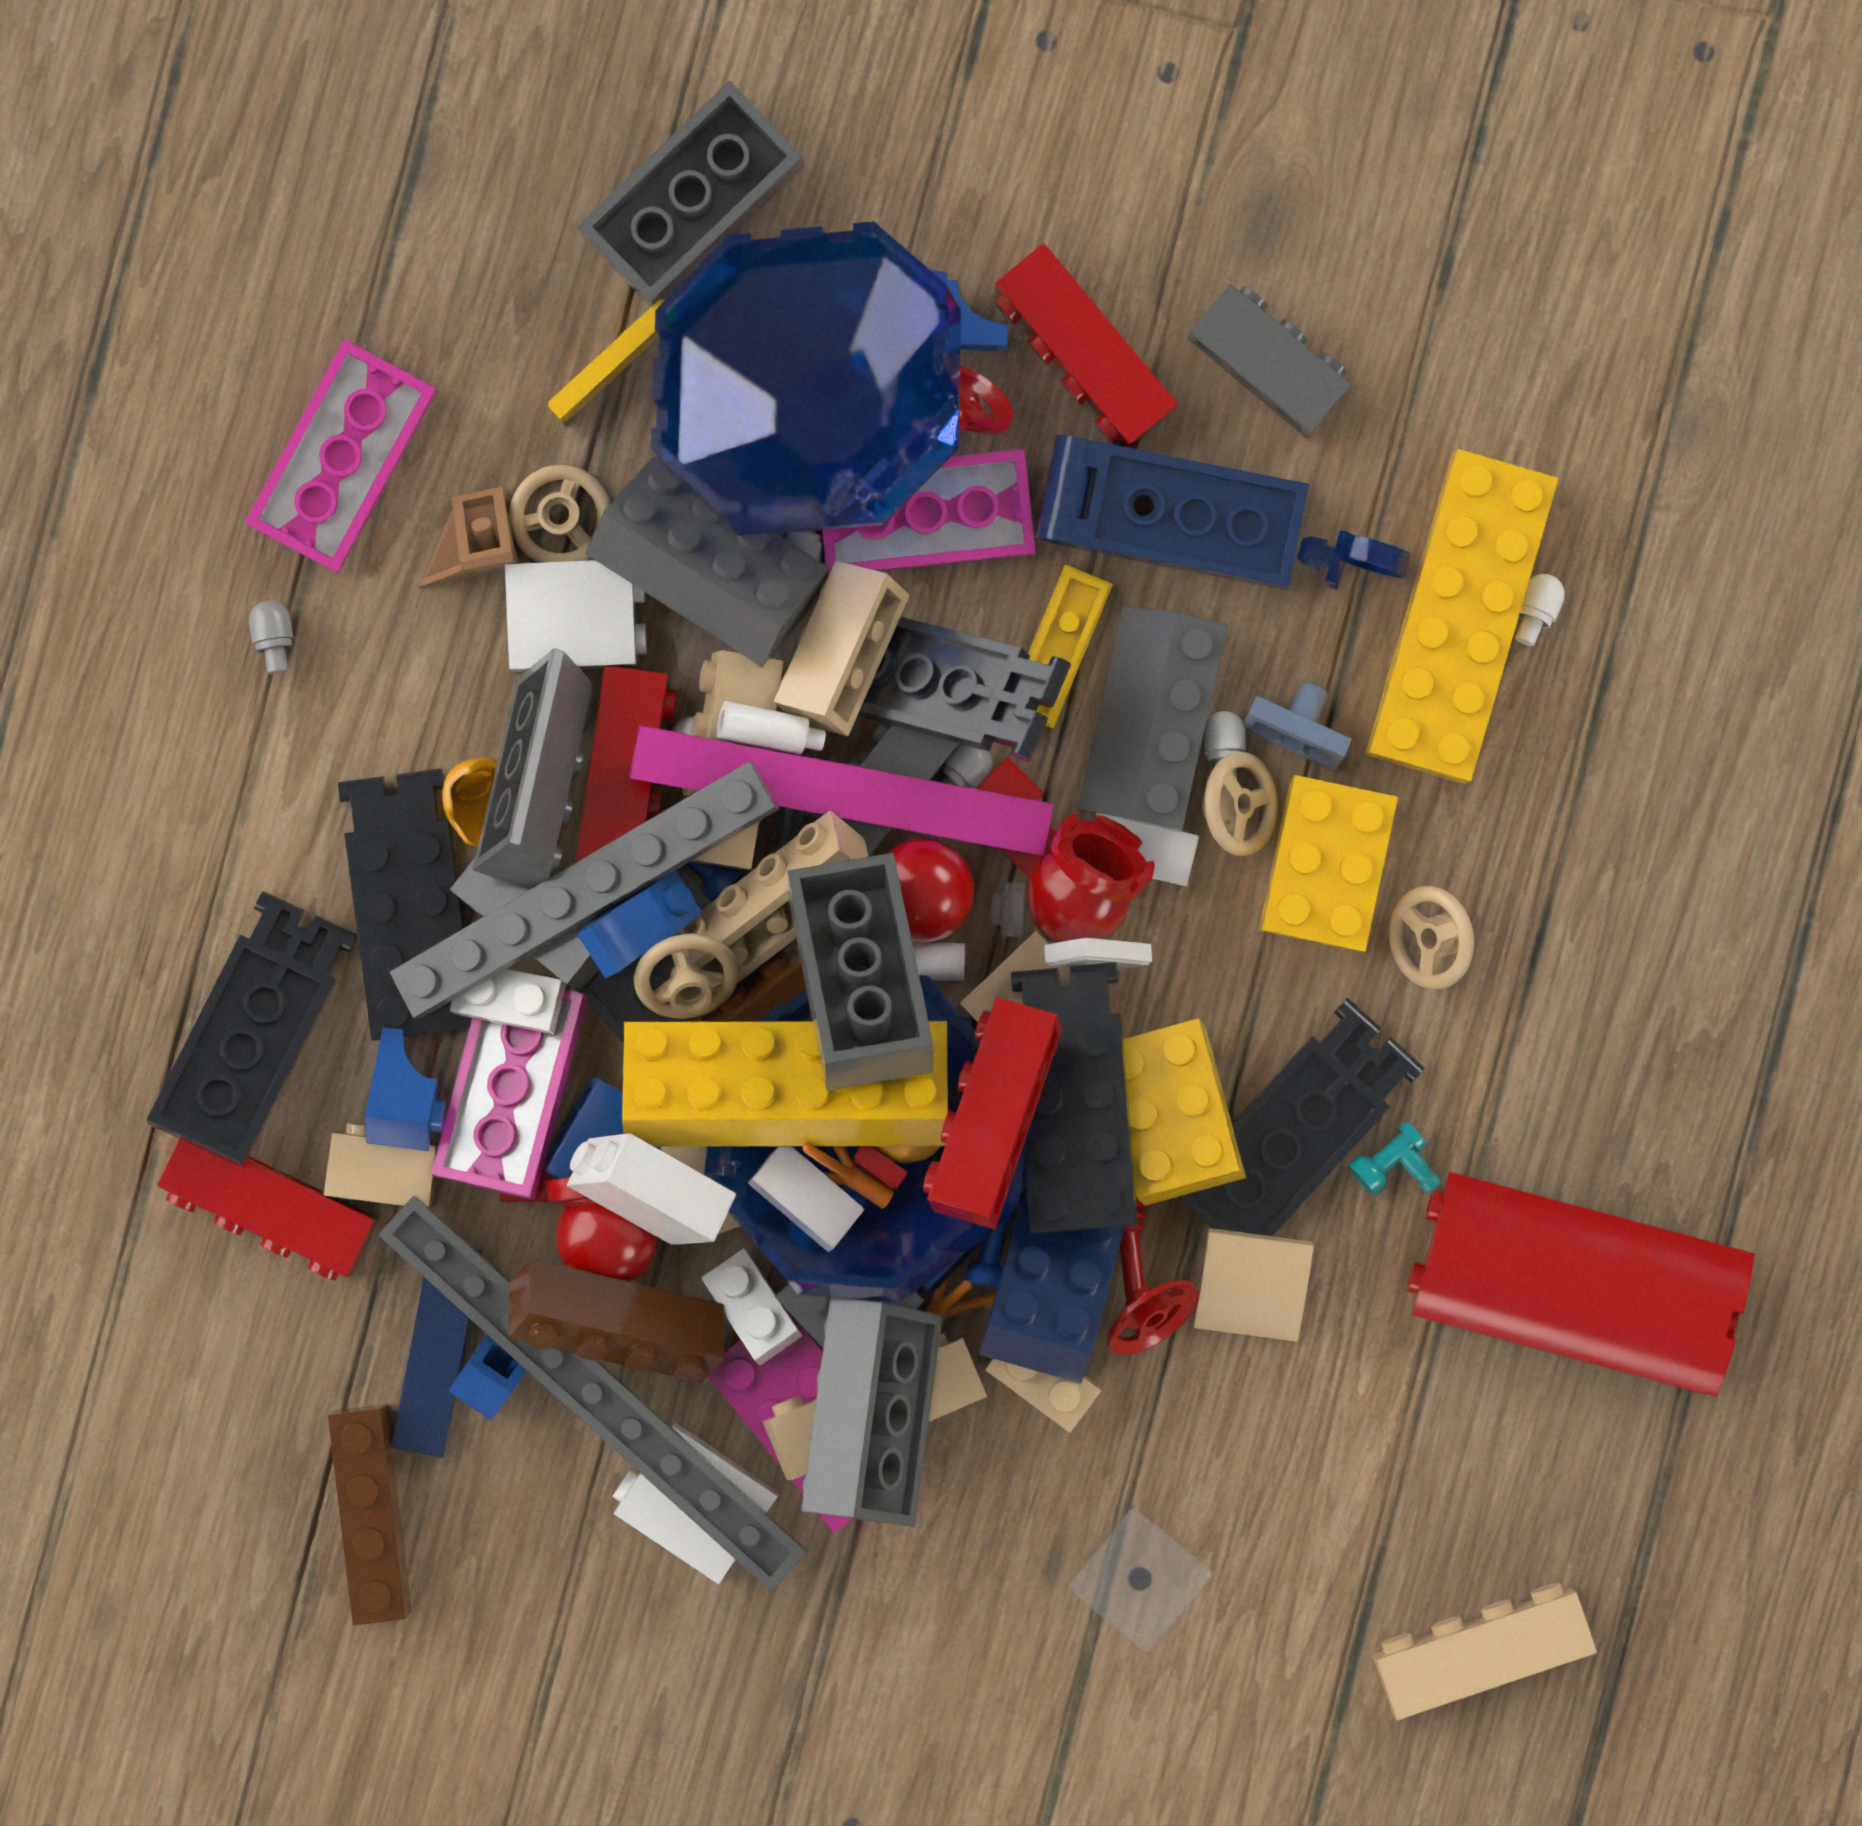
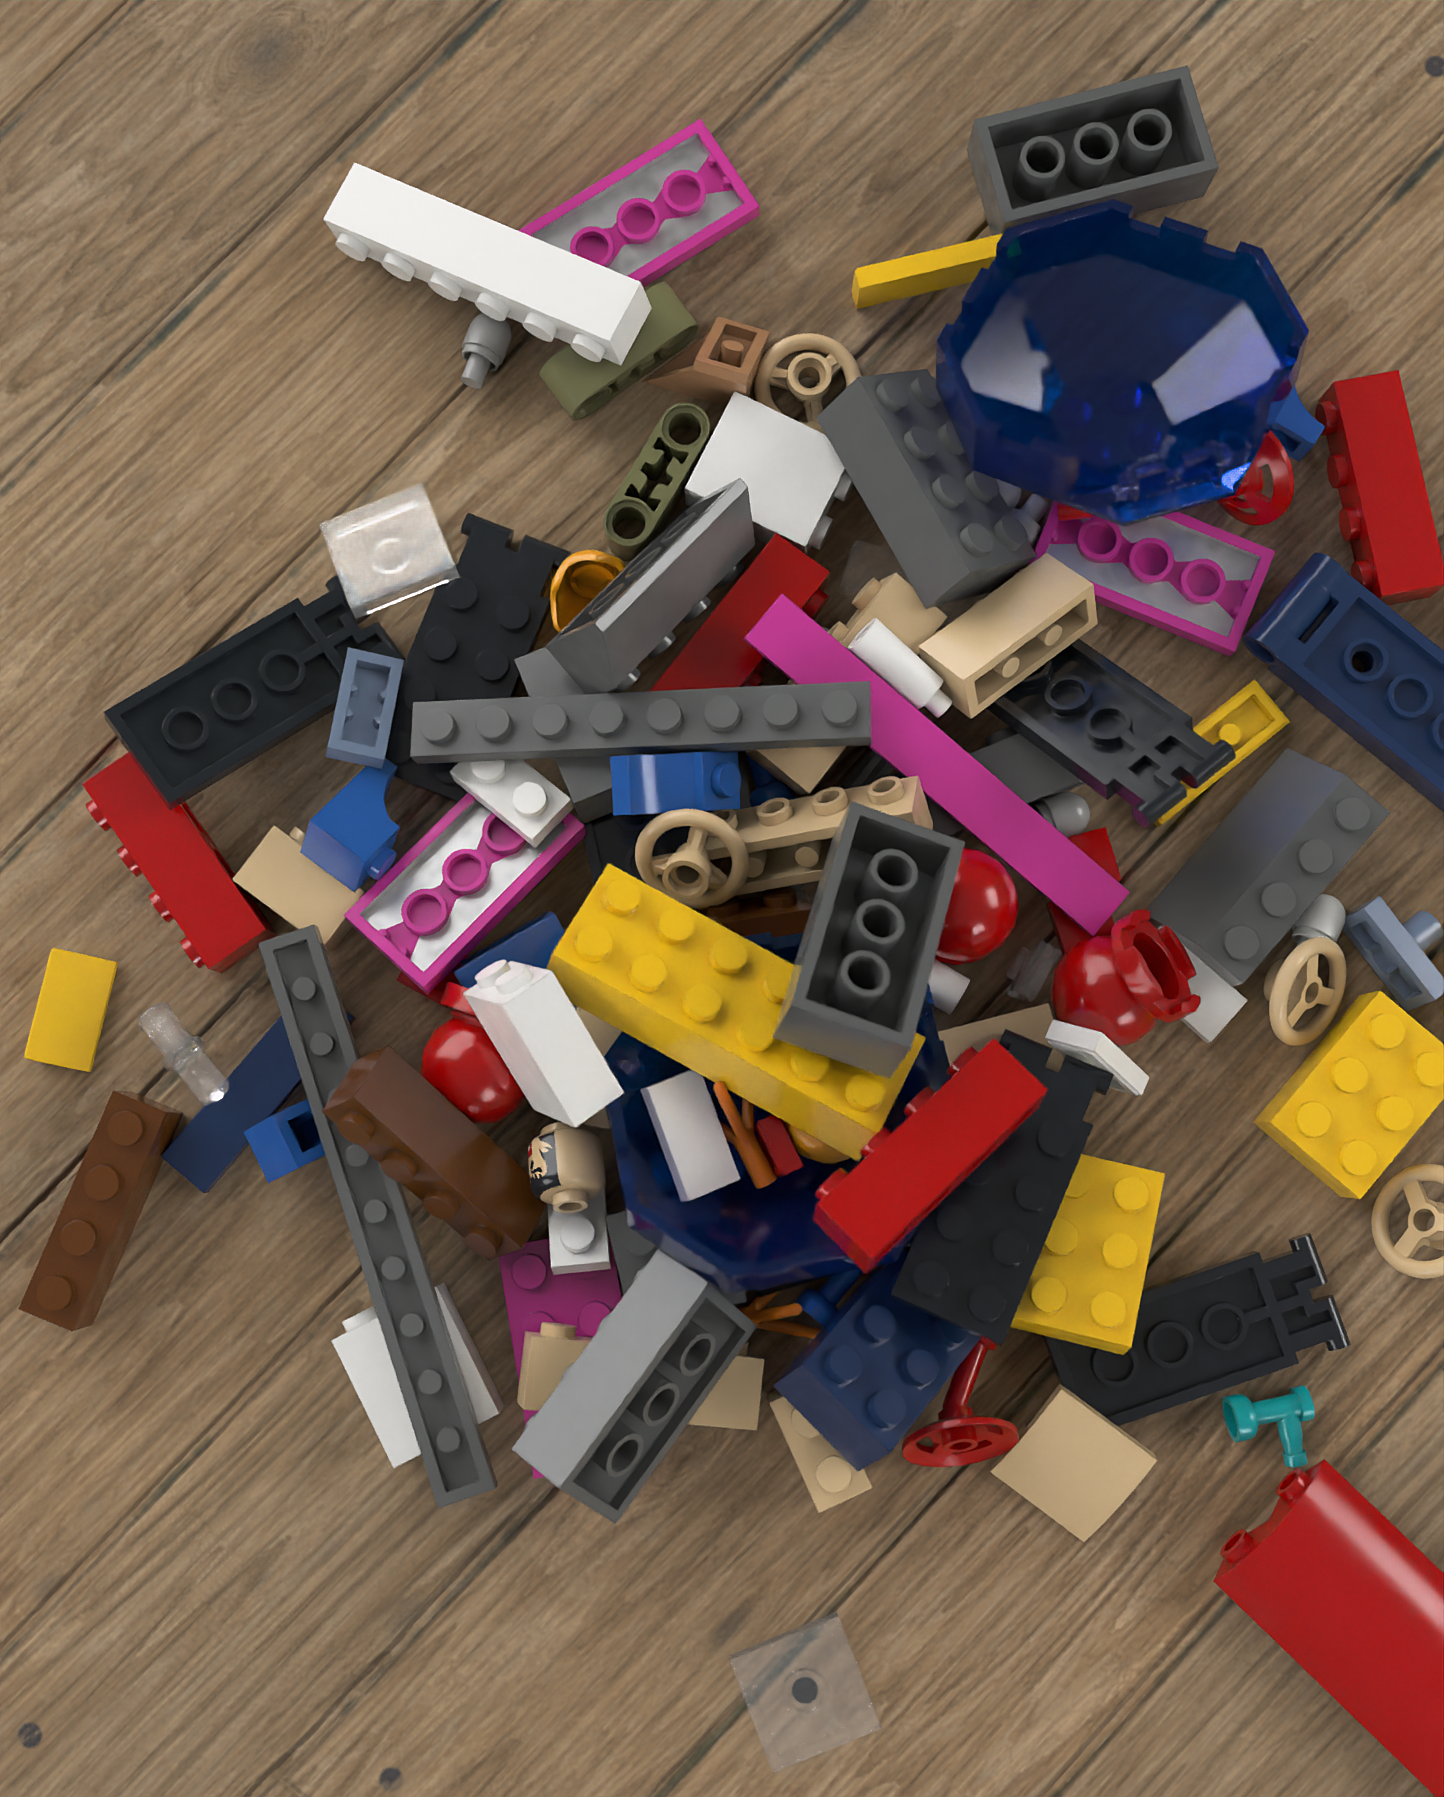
camera: 25 degrees right, 5 degrees down
none -> yellow slope [24,948,119,1072]
none -> clear axle [138,1002,229,1105]
none -> clear tile [319,483,460,619]
none -> white brick [323,163,652,365]
none -> sand blue tile [325,647,404,769]
none -> tan head [528,1122,606,1213]
none -> olive beam [539,282,700,421]
none -> olive beam [603,403,710,561]

